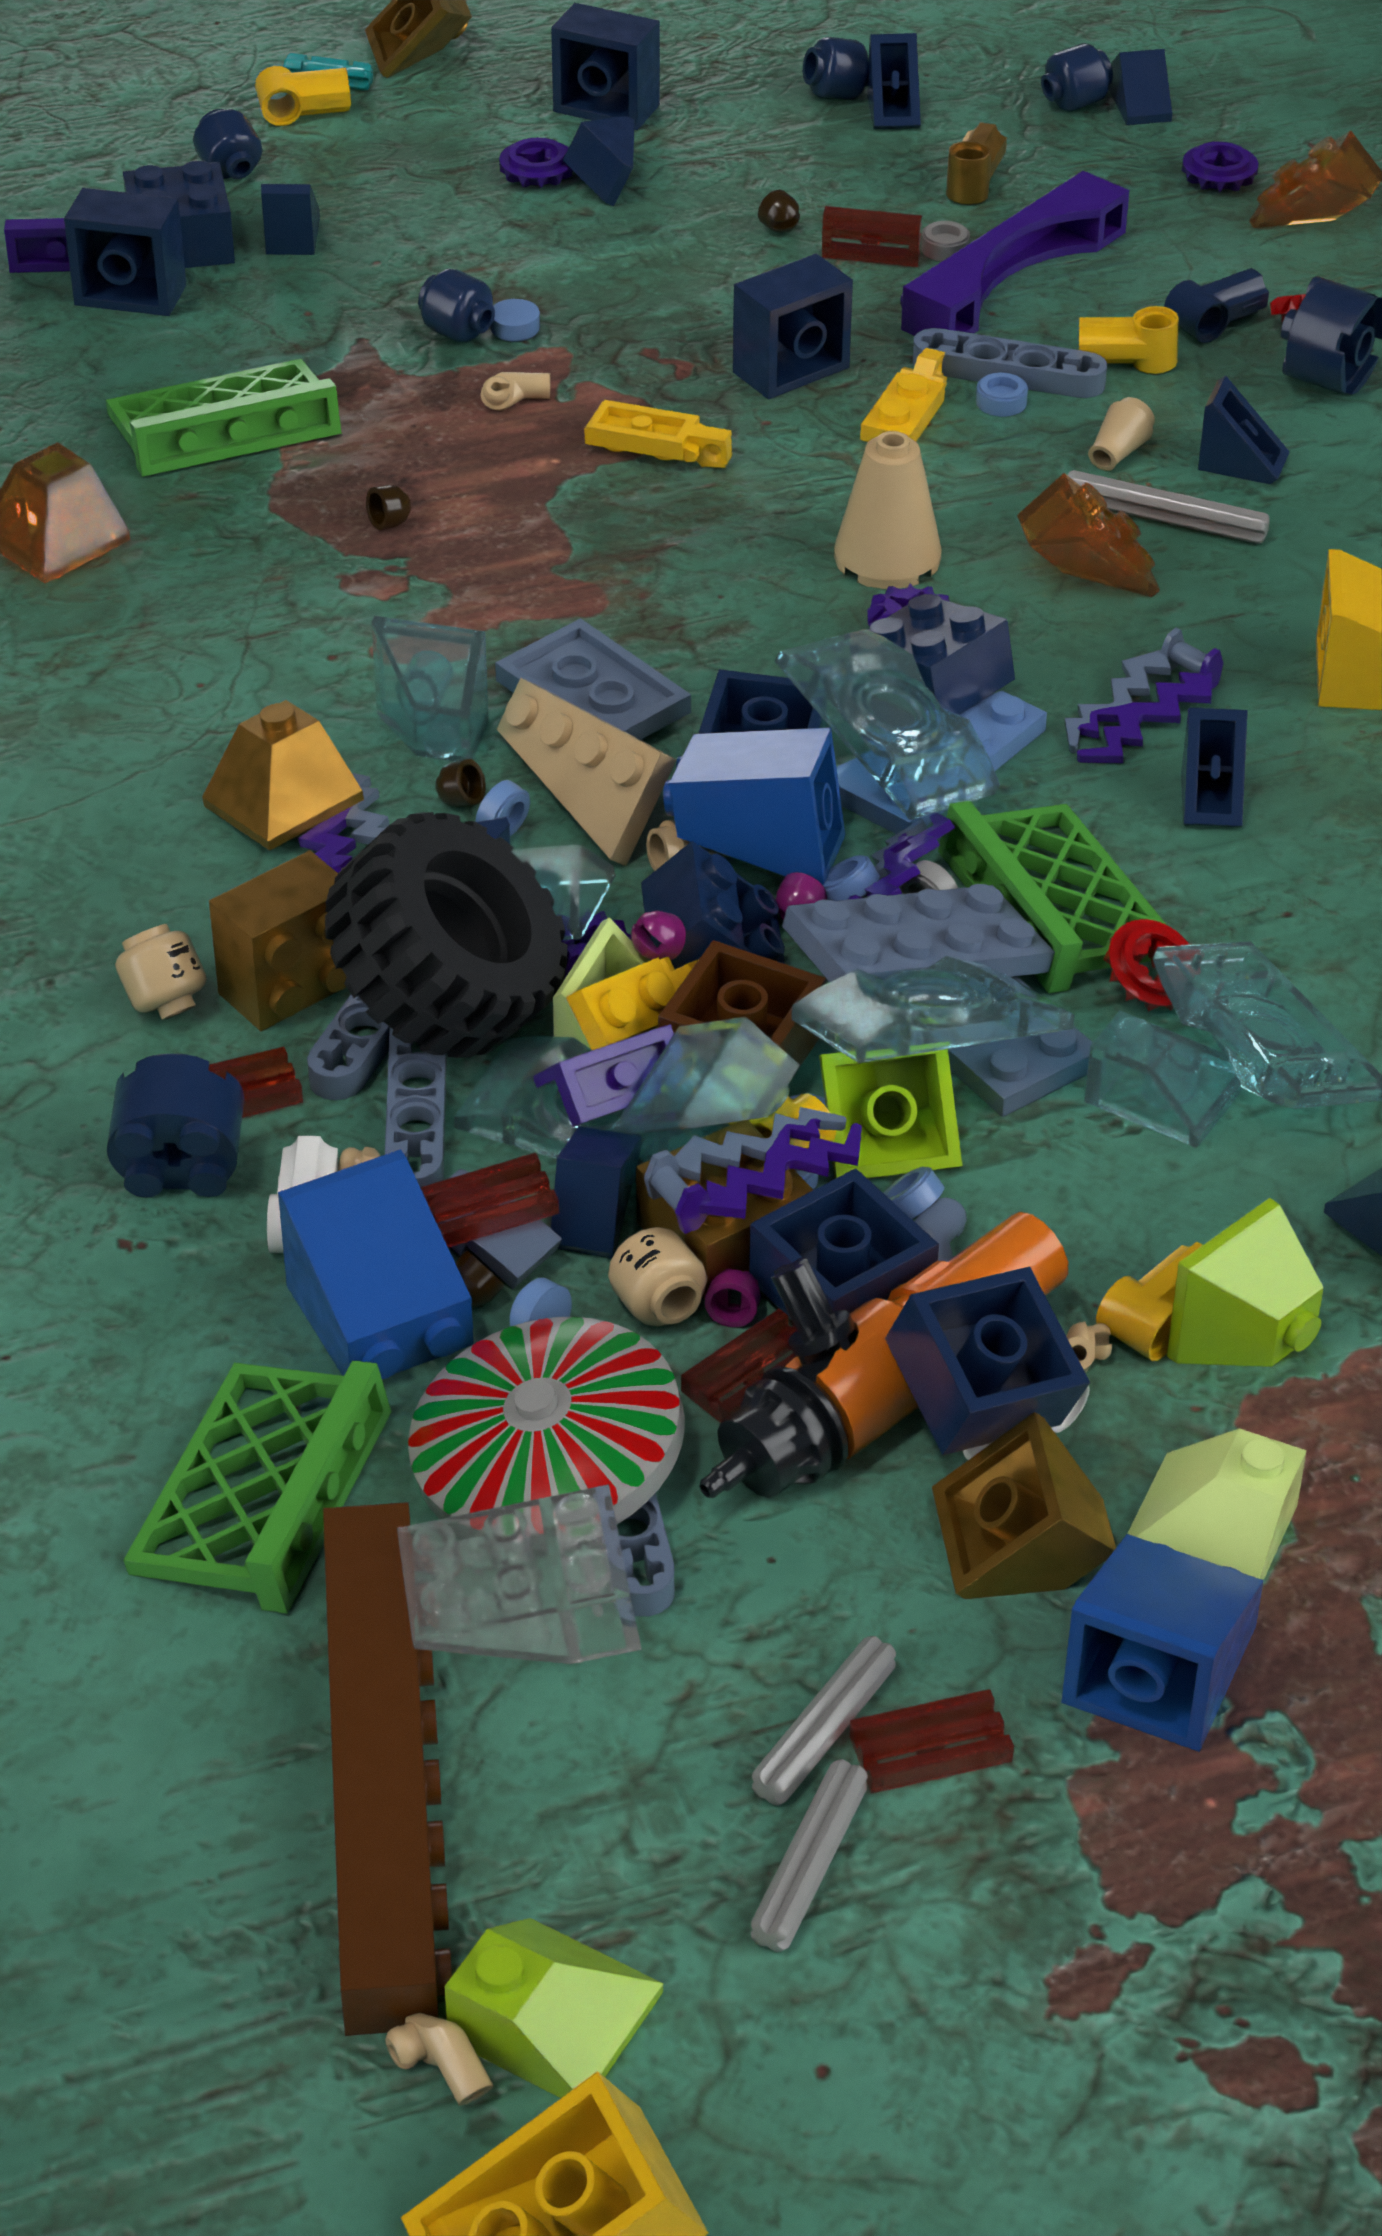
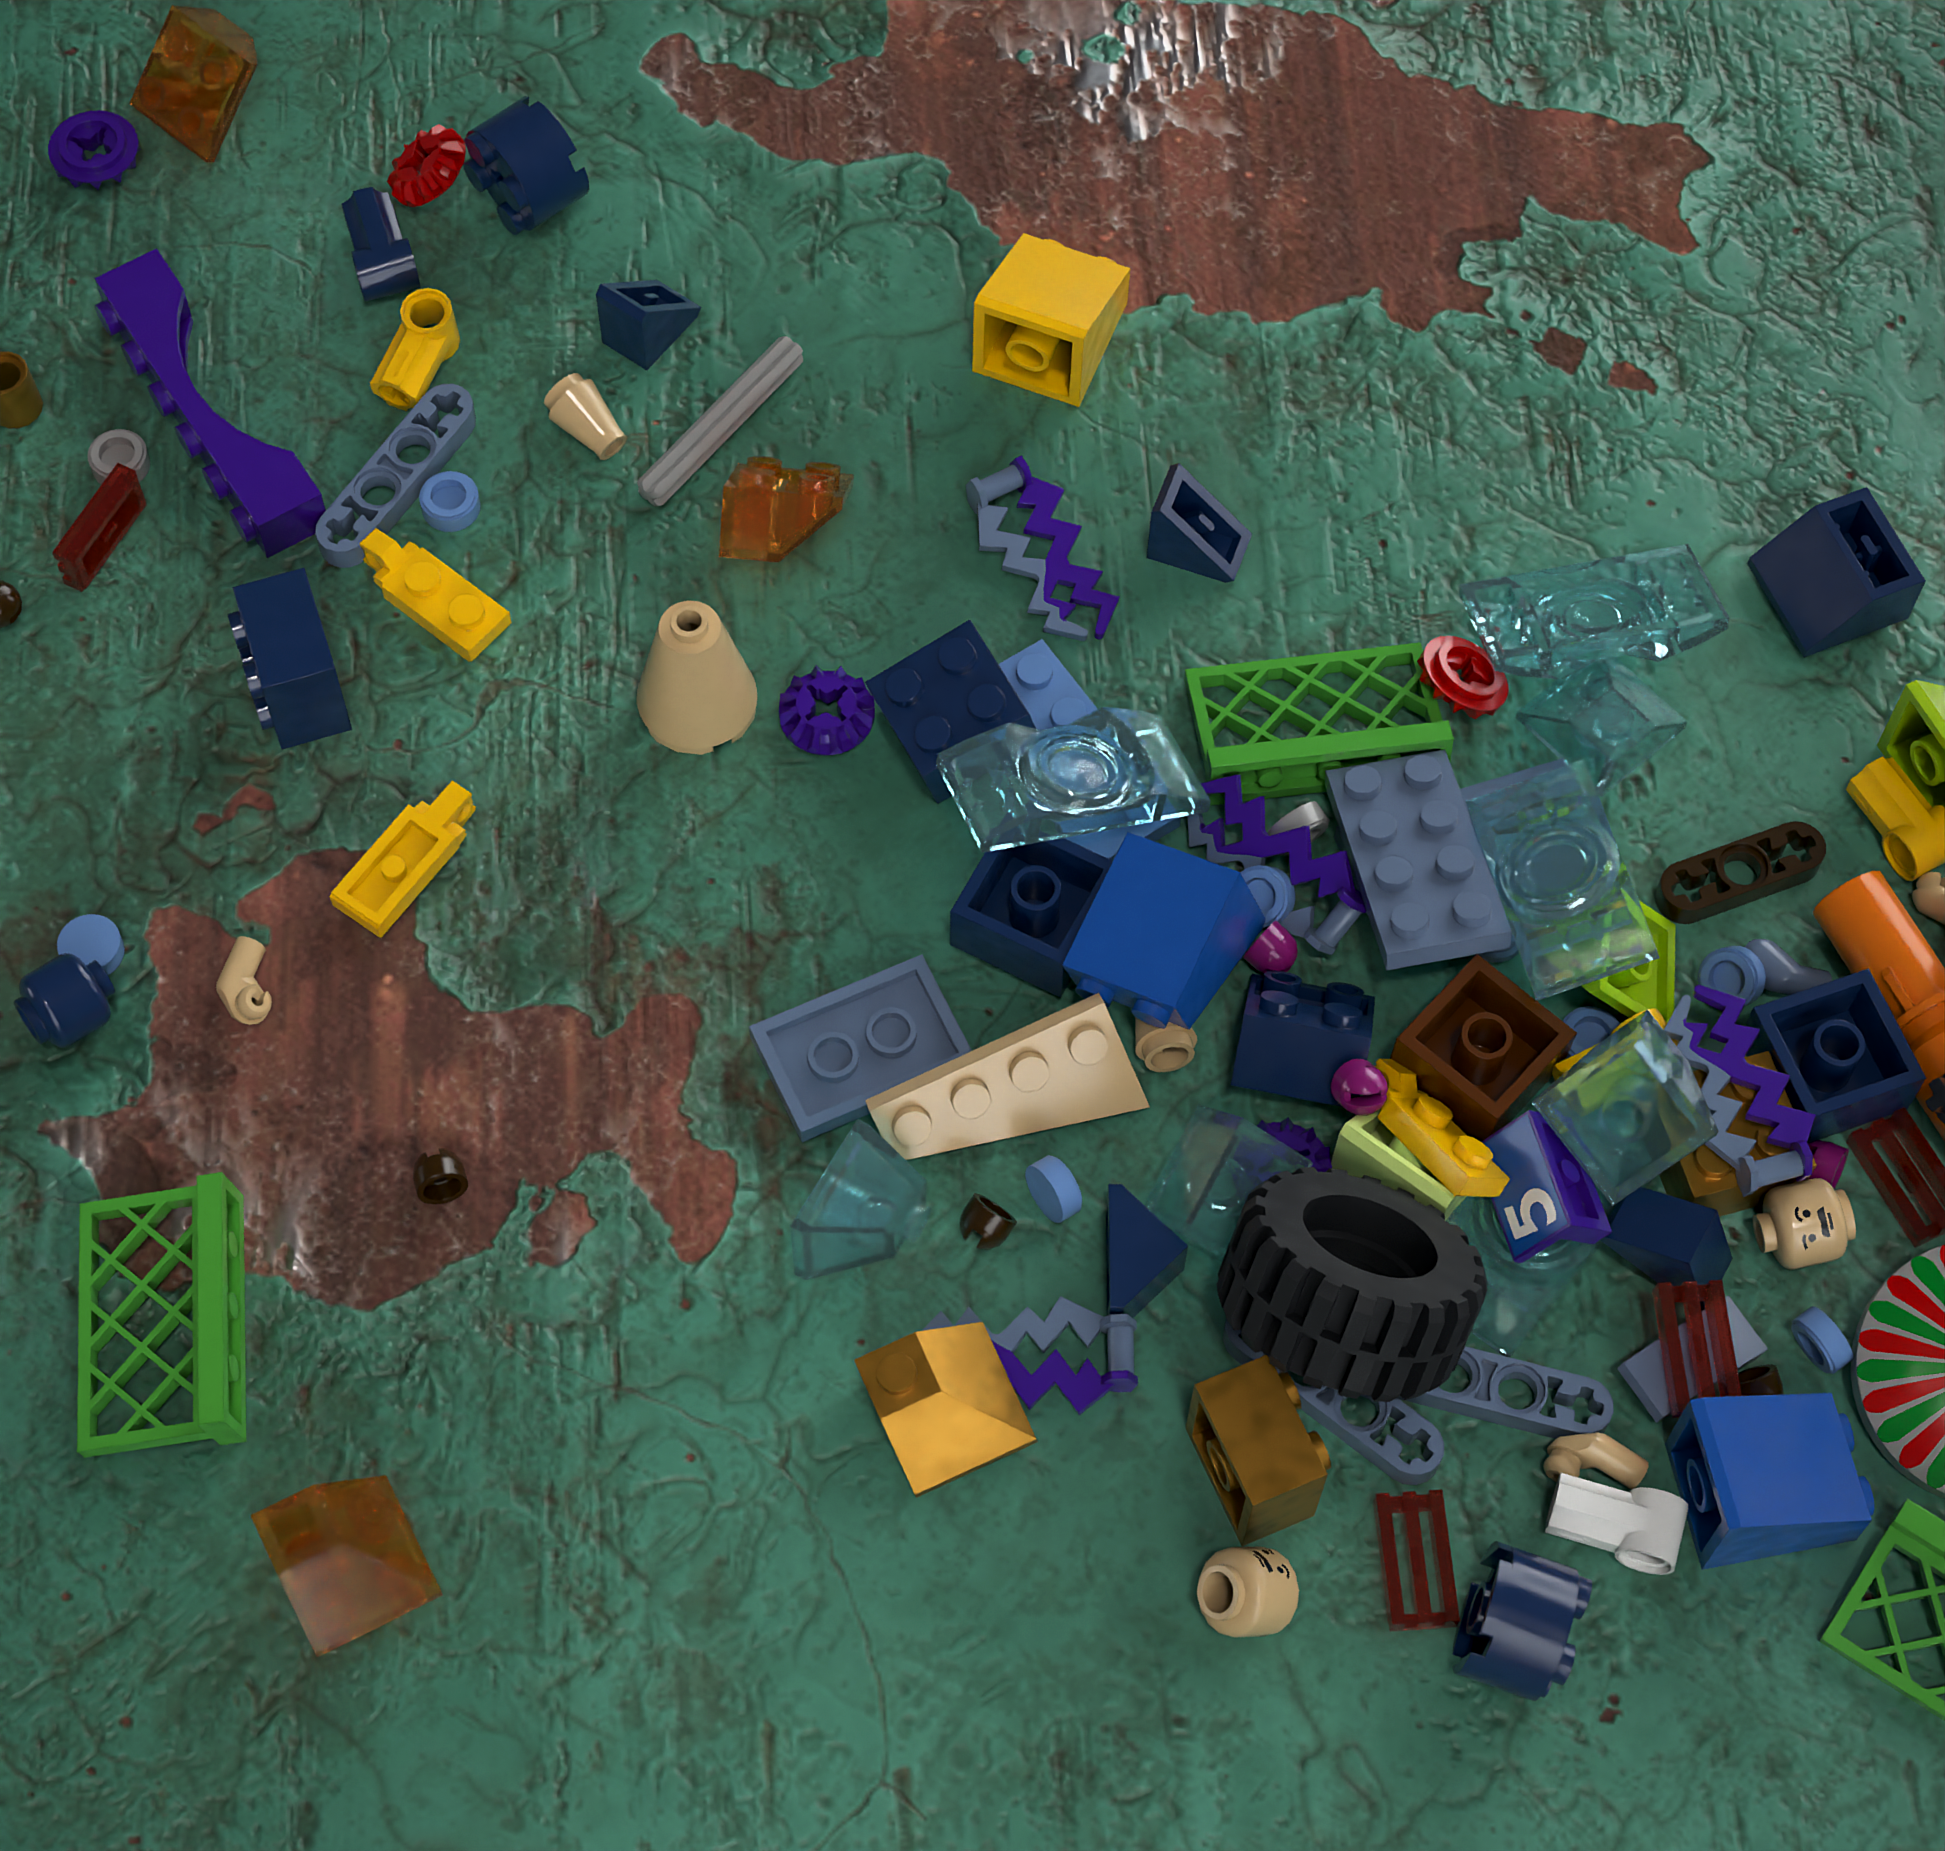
camera: 75 degrees left, 20 degrees up
none -> dark brown beam [1655,821,1826,924]

